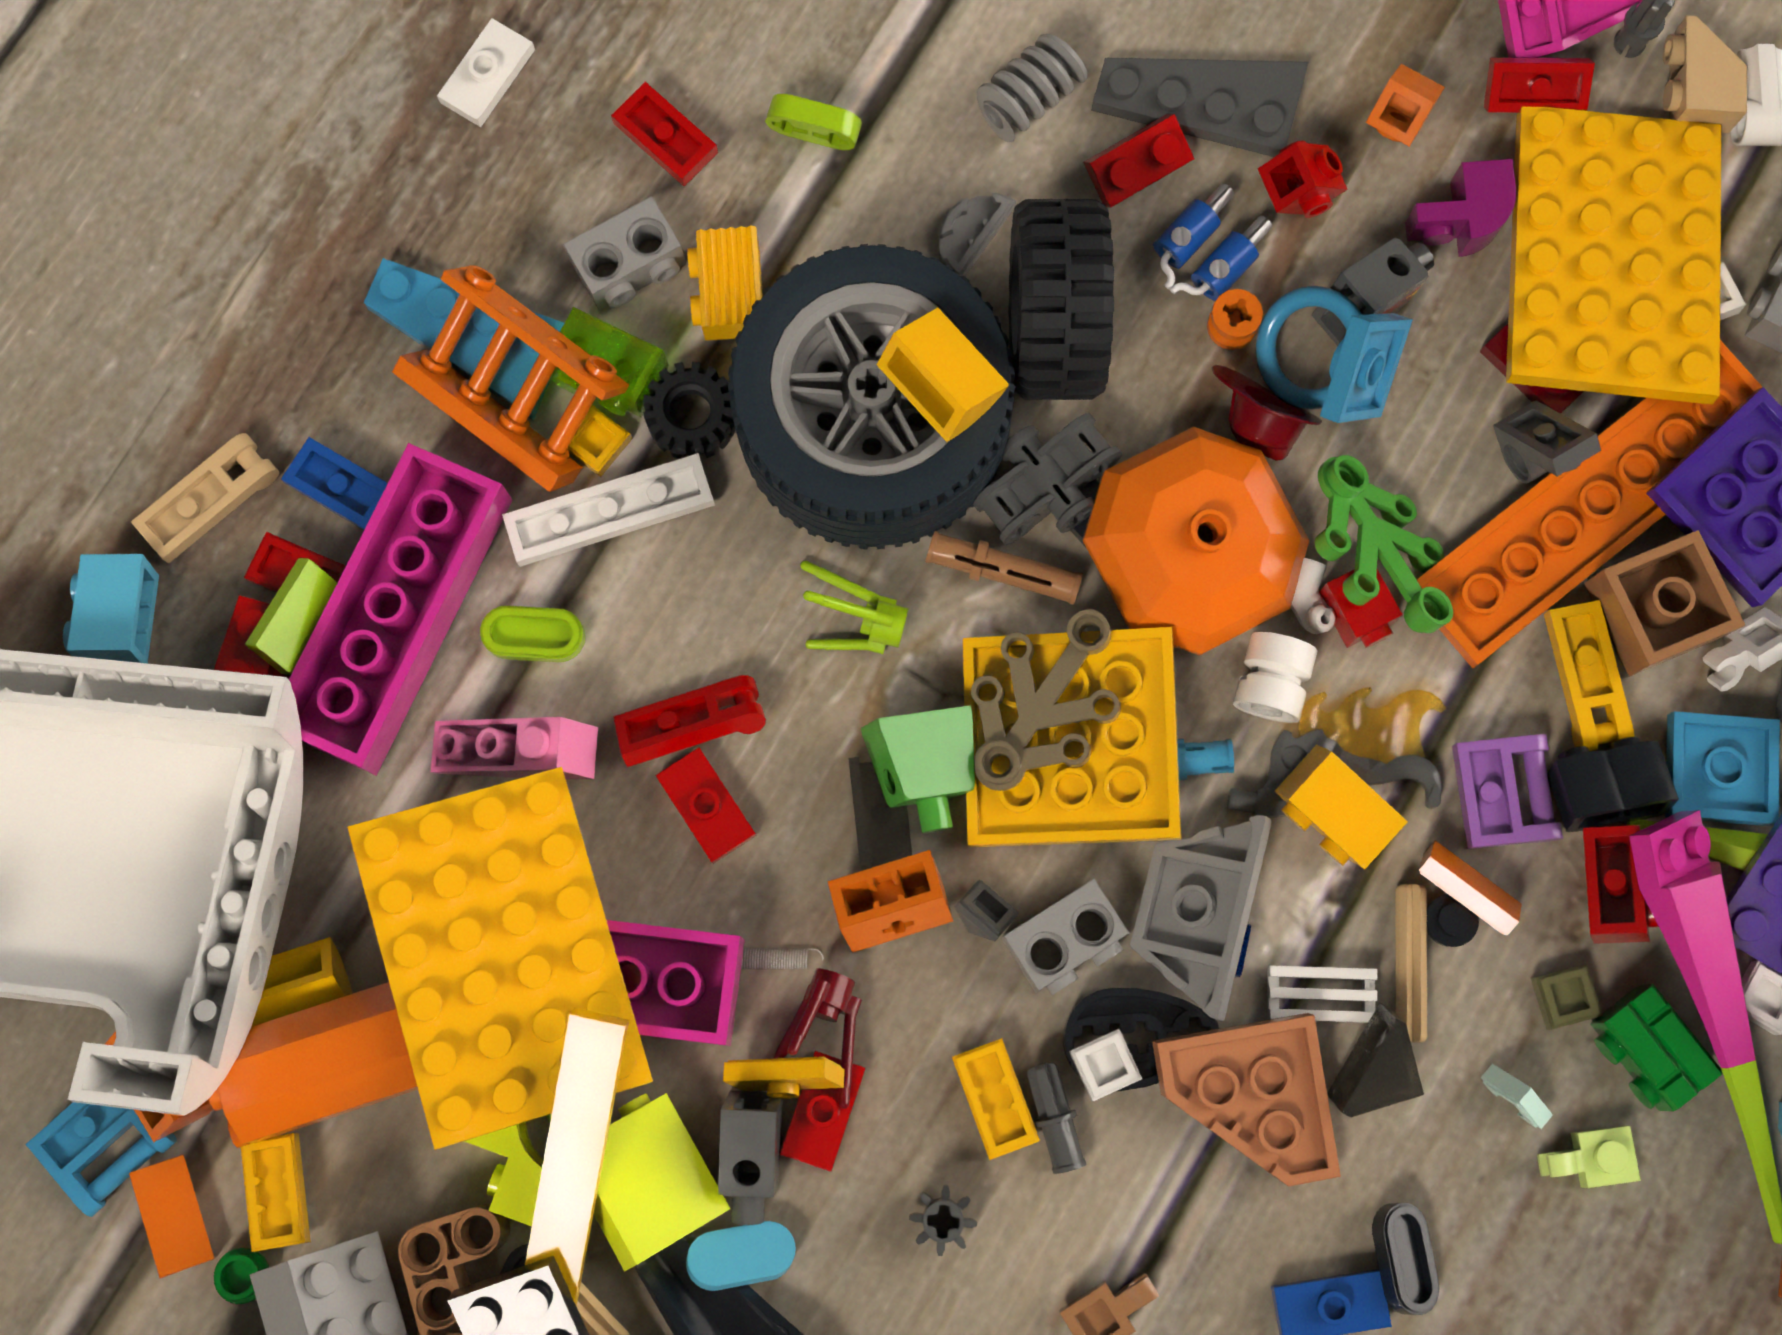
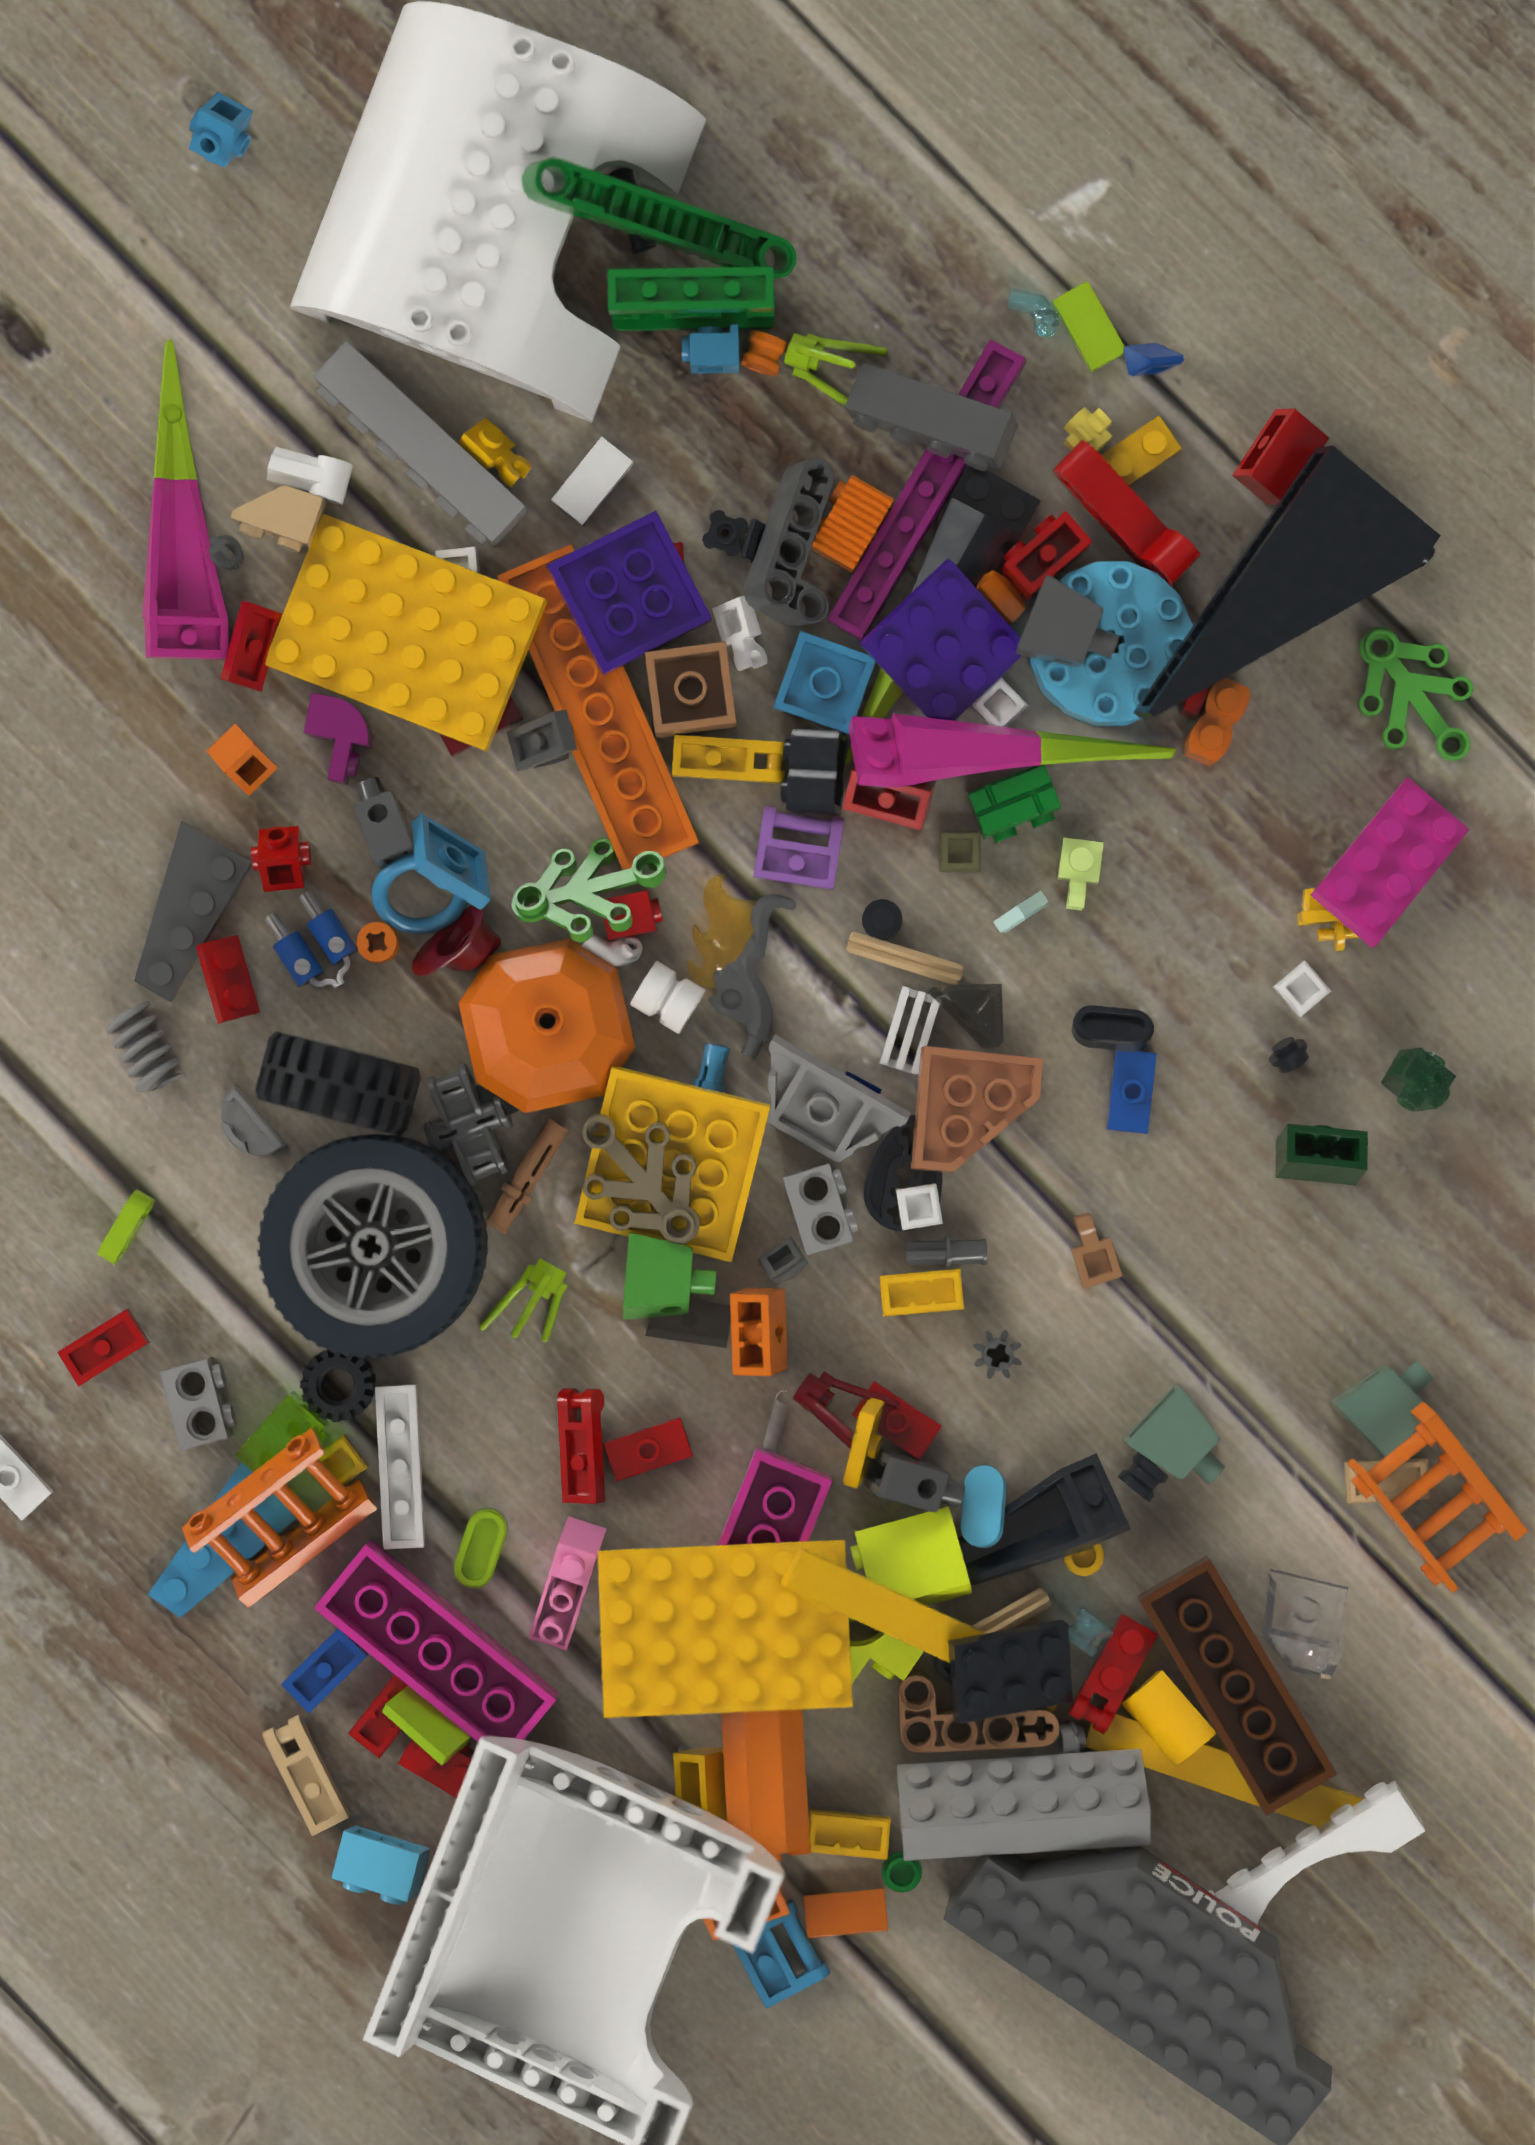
camera: 75 degrees left, 10 degrees up
yellow brick [687,225,763,341] -> none
yellow brick [876,307,1009,442] -> none
yellow brick [1274,744,1408,869] -> none
tile [1419,840,1522,935] -> none

